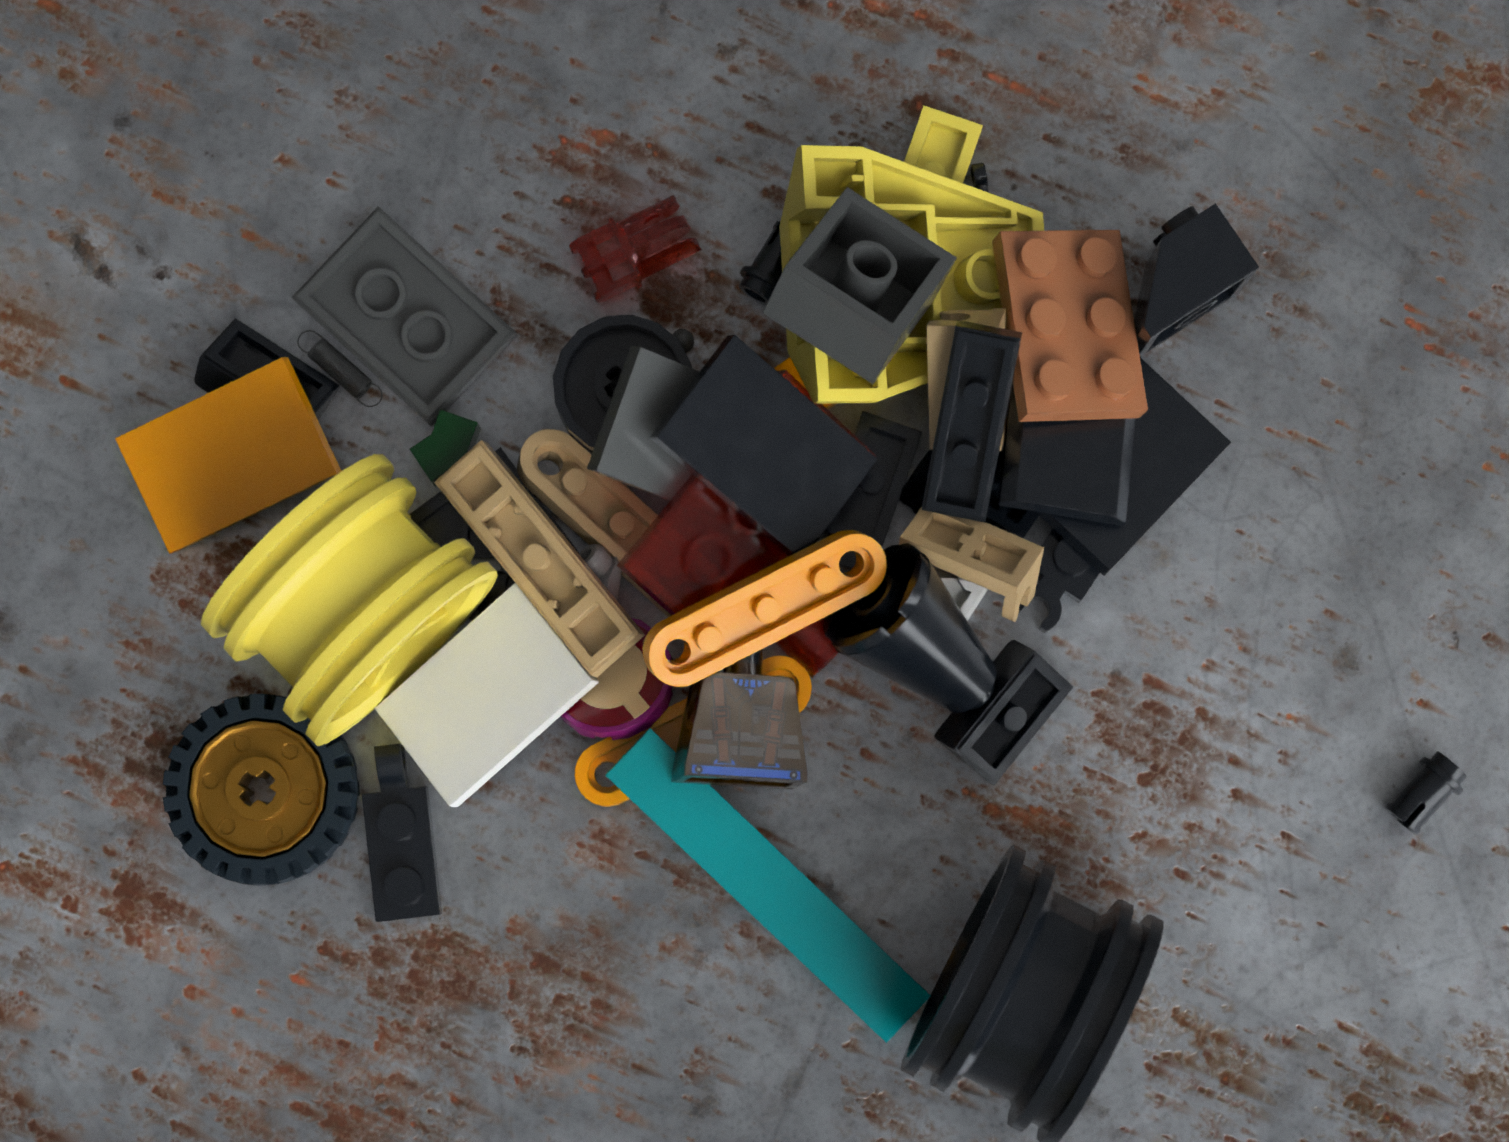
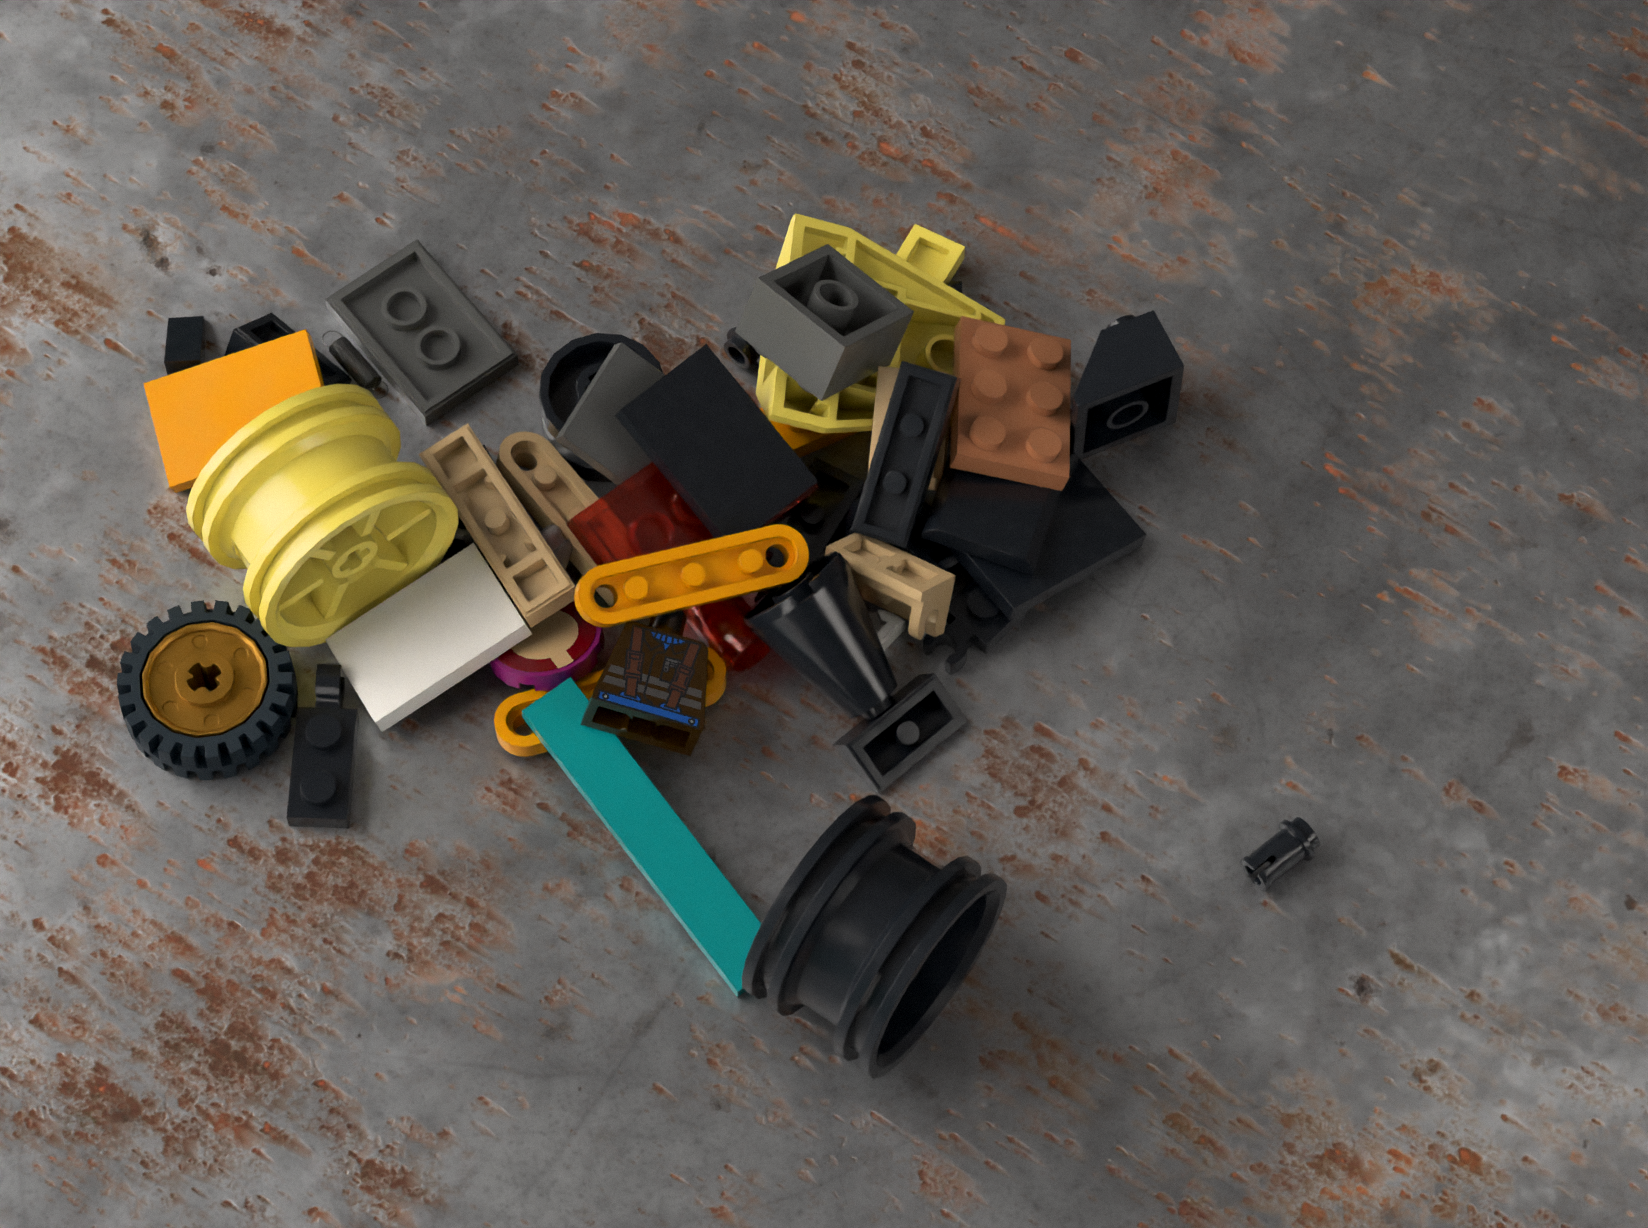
camera: 10 degrees right, 20 degrees down
dark green piece [410,409,481,487] -> none
clear red arm [568,195,702,303] -> none
none -> black piece [164,316,205,375]

